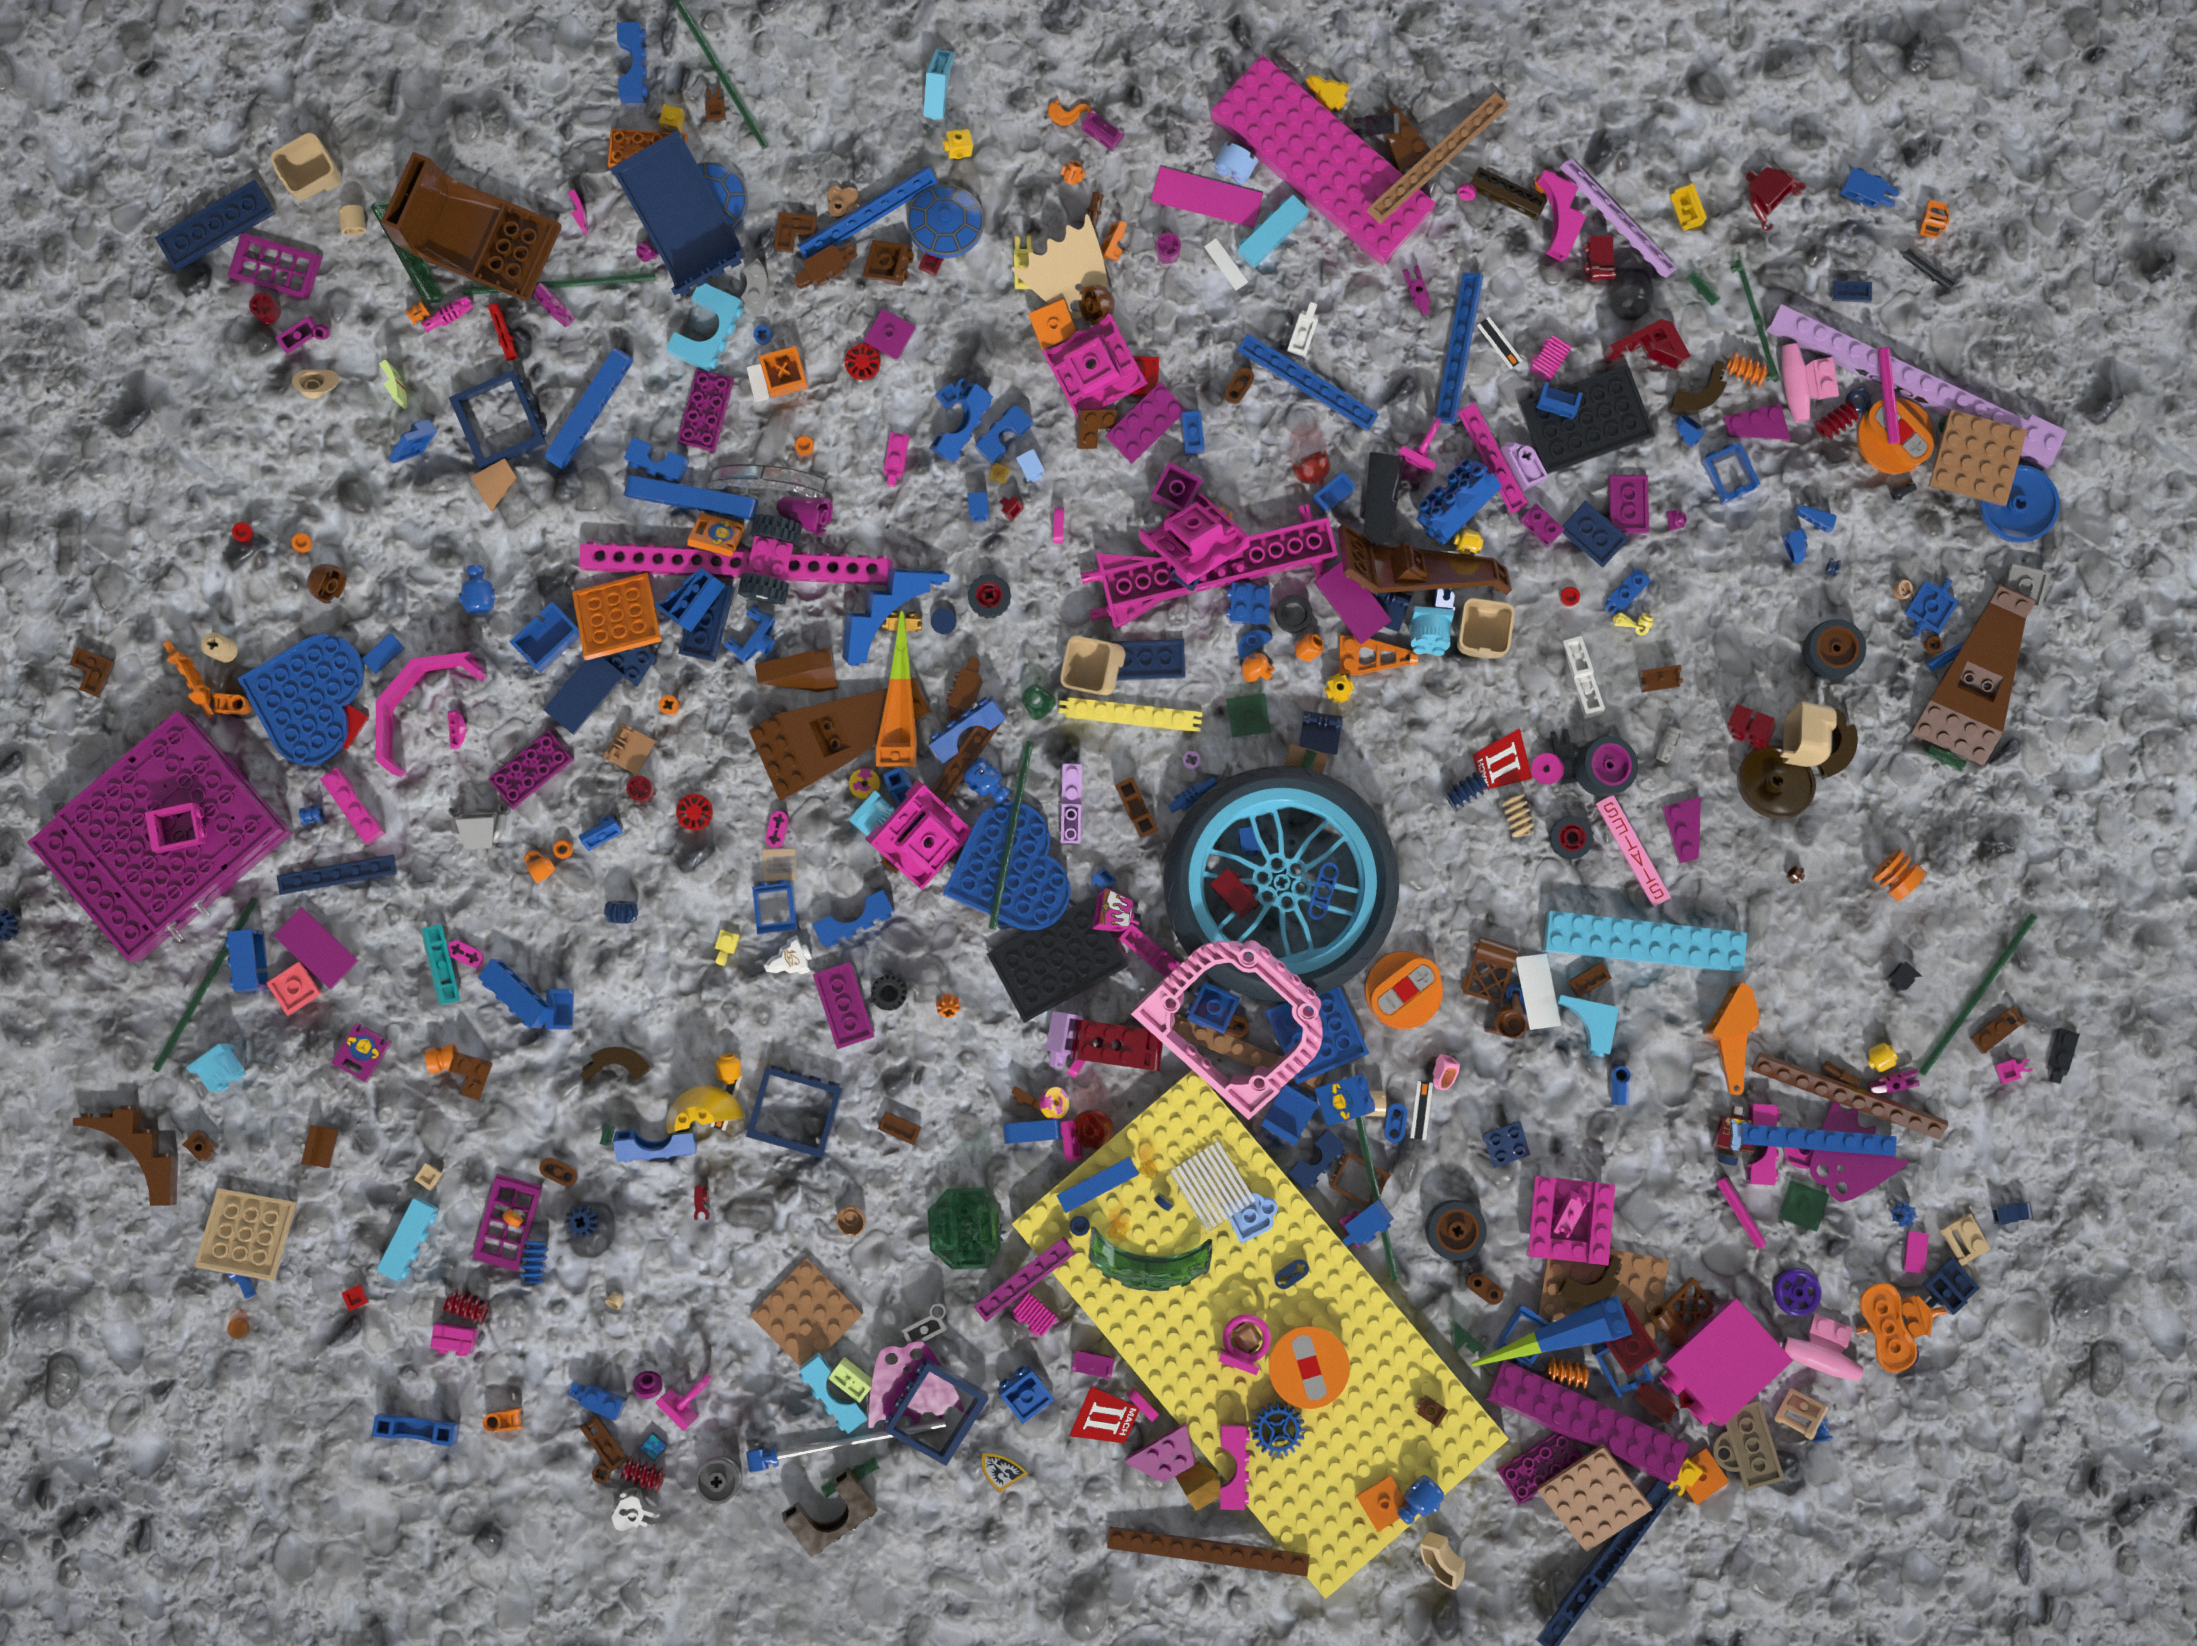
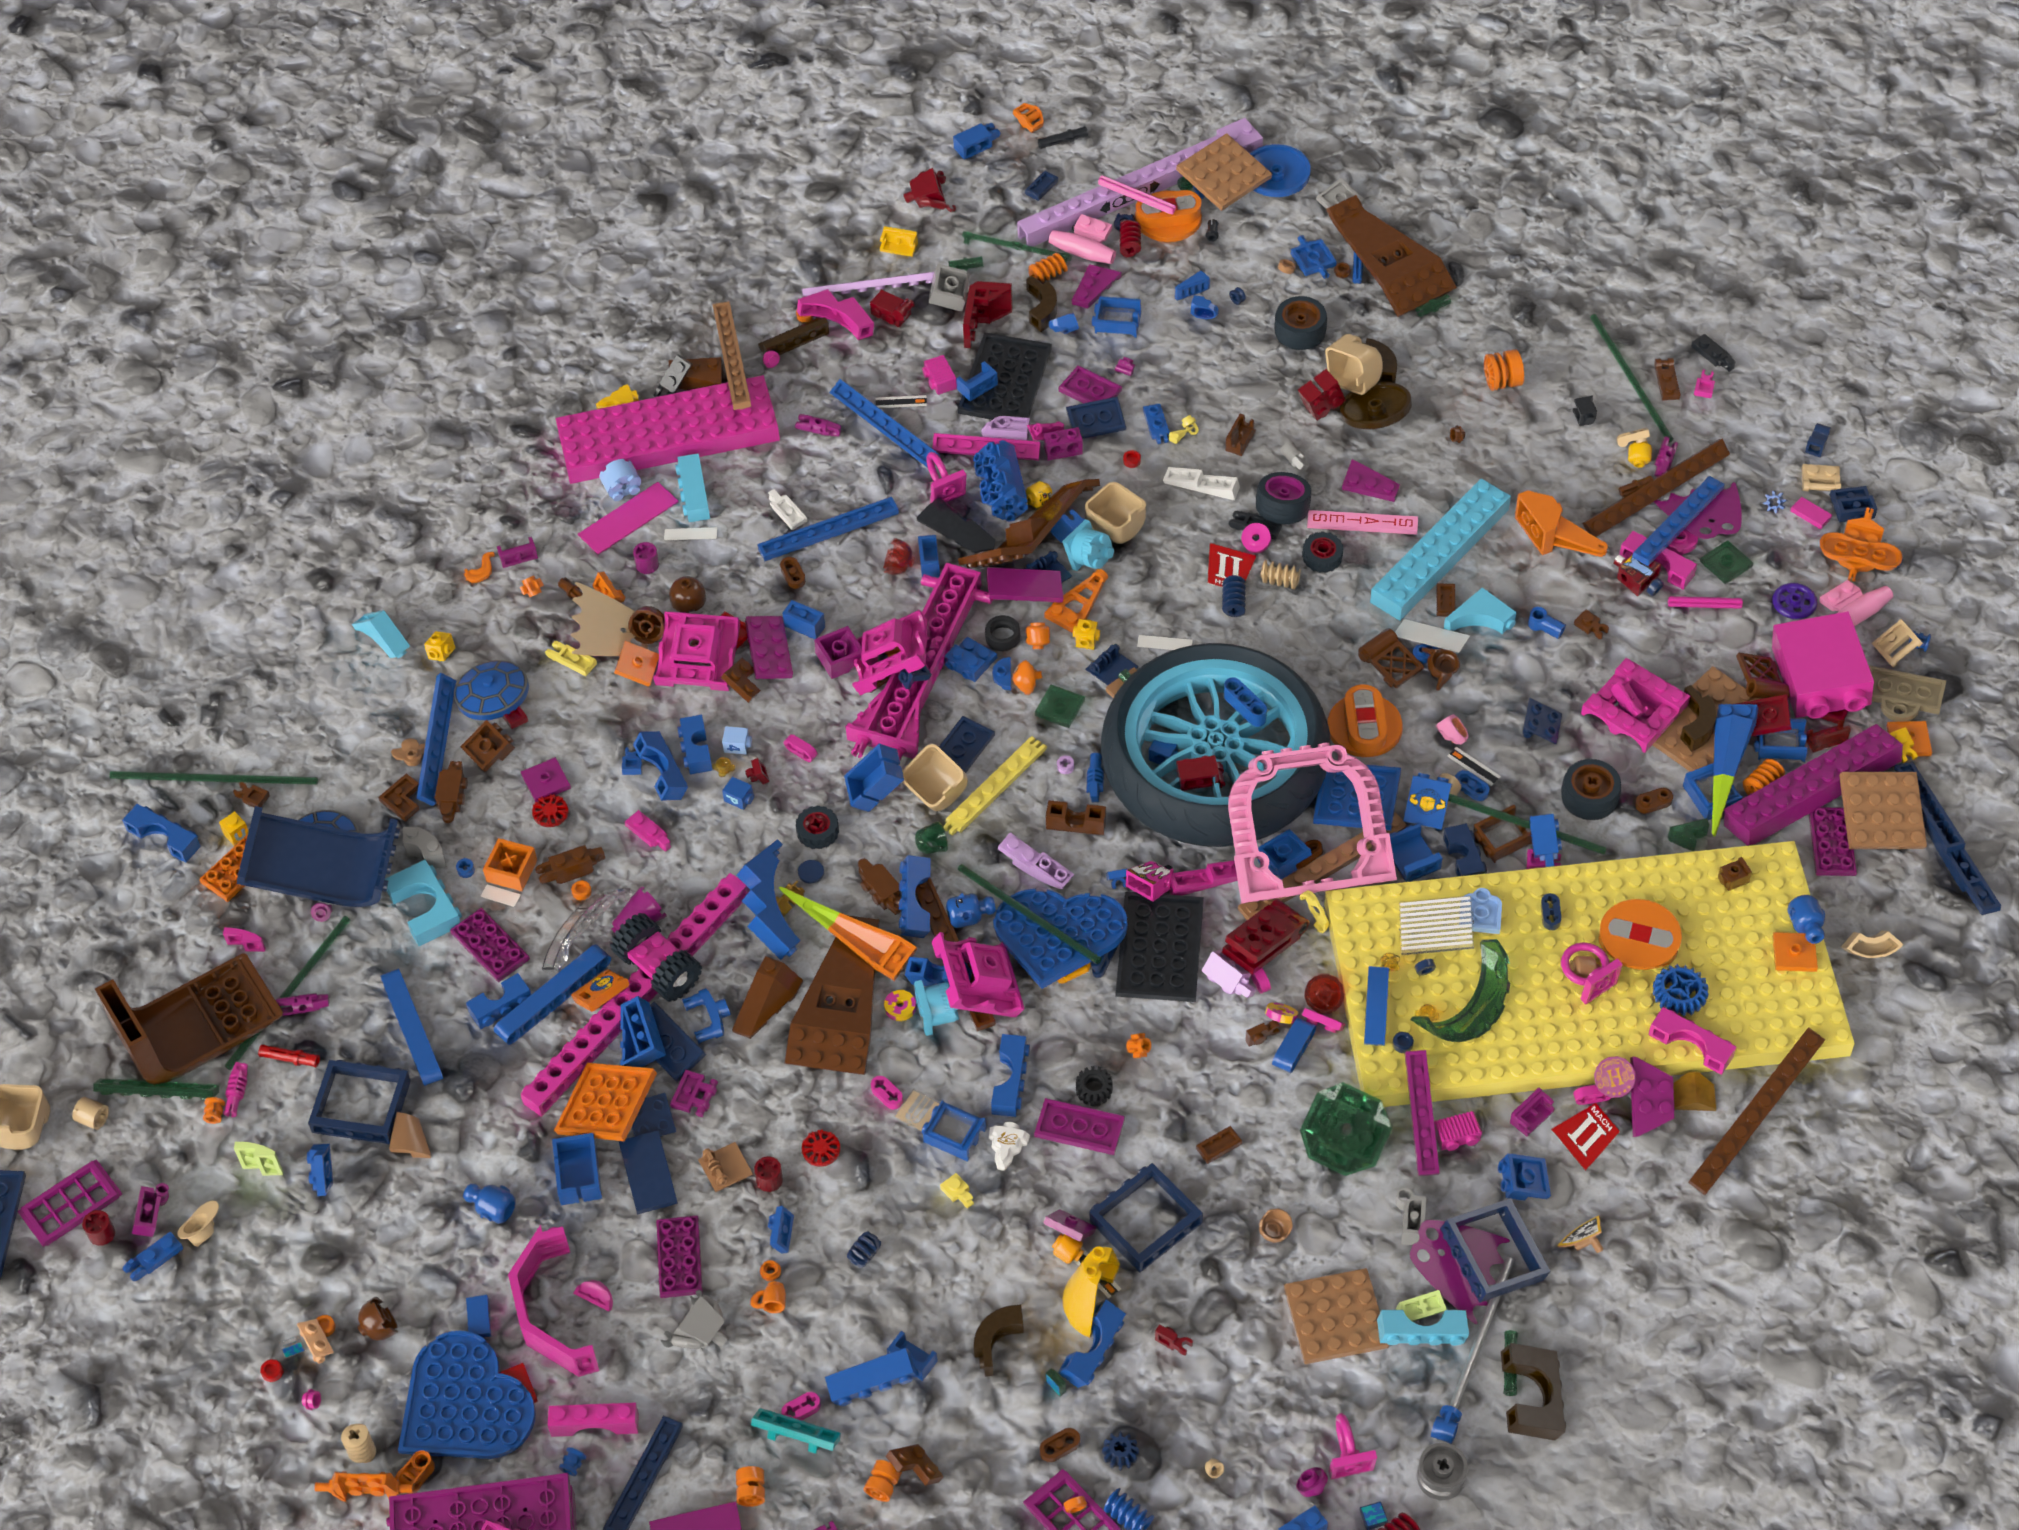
camera: 55 degrees left, 30 degrees down
orange bush [659,695,680,716] -> none
none -> blue hinge [122,1231,184,1282]
none -> light nougat hinge [297,1319,334,1364]
none -> dark pink plate [302,1389,321,1410]
none -> reddish brown hinge [535,845,605,884]
none -> reddish brown cylinder [669,576,706,613]
none -> magenta plate [670,1070,718,1117]
none -> orange wheel [736,1466,765,1507]
none -> blue piece [844,743,904,812]
none -> light grey hinge [928,264,970,312]
none -> dark pink hinge [1027,421,1065,441]
none -> magenta plate [1043,1209,1097,1242]
none -> white sticker [1137,635,1192,650]
none -> light yellow piece [1299,890,1330,933]
none -> reddish brown plate [1574,609,1609,639]
none -> tile [1594,1056,1637,1098]
none -> tan plate [1617,427,1650,447]

